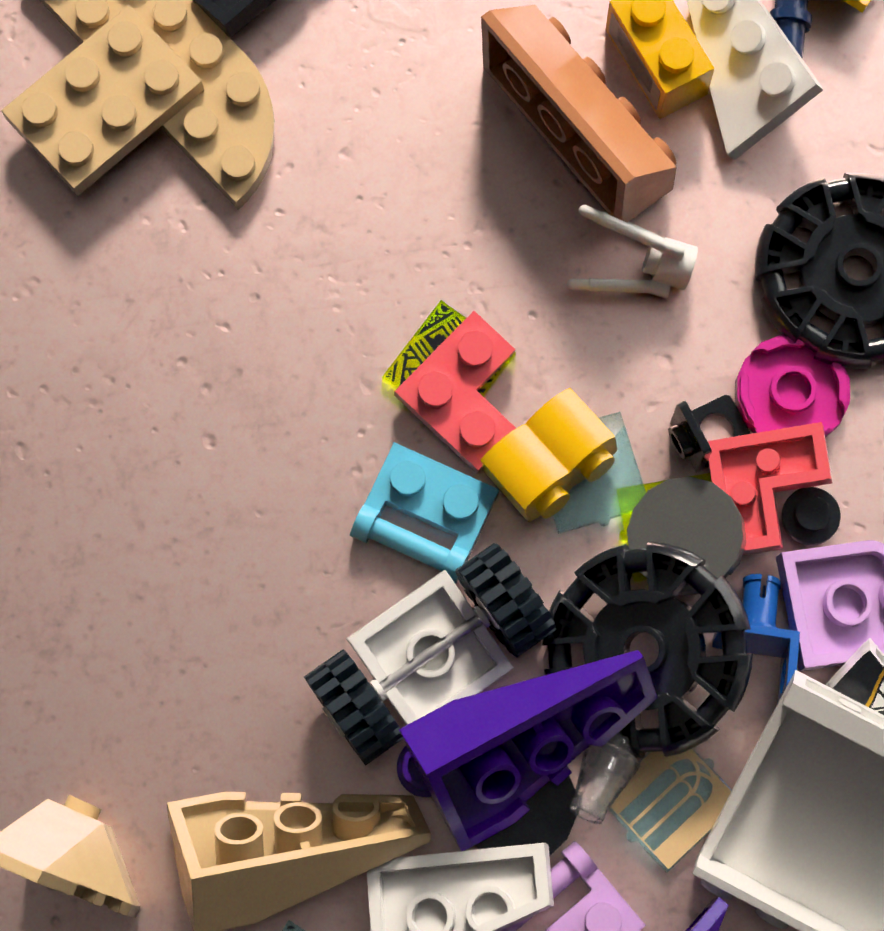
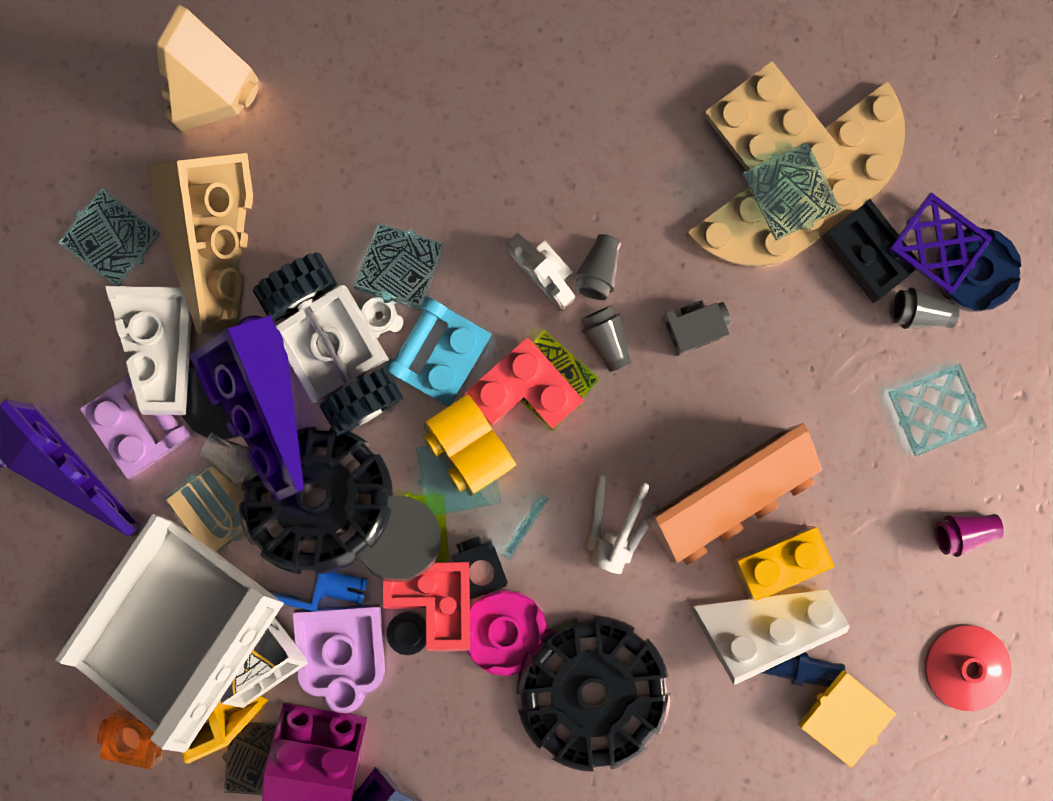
camera: 90 degrees right, 10 degrees up
none -> clear light blue piece [354,223,444,310]
none -> white plate [357,292,404,338]
none -> clear light blue window [501,494,550,560]
none -> white plate [506,233,575,311]
none -> dark grey cone [574,234,622,300]
none -> dark grey cone [581,306,632,372]
none -> dark grey brick [662,300,732,356]
none -> clear light blue piece [743,142,841,241]

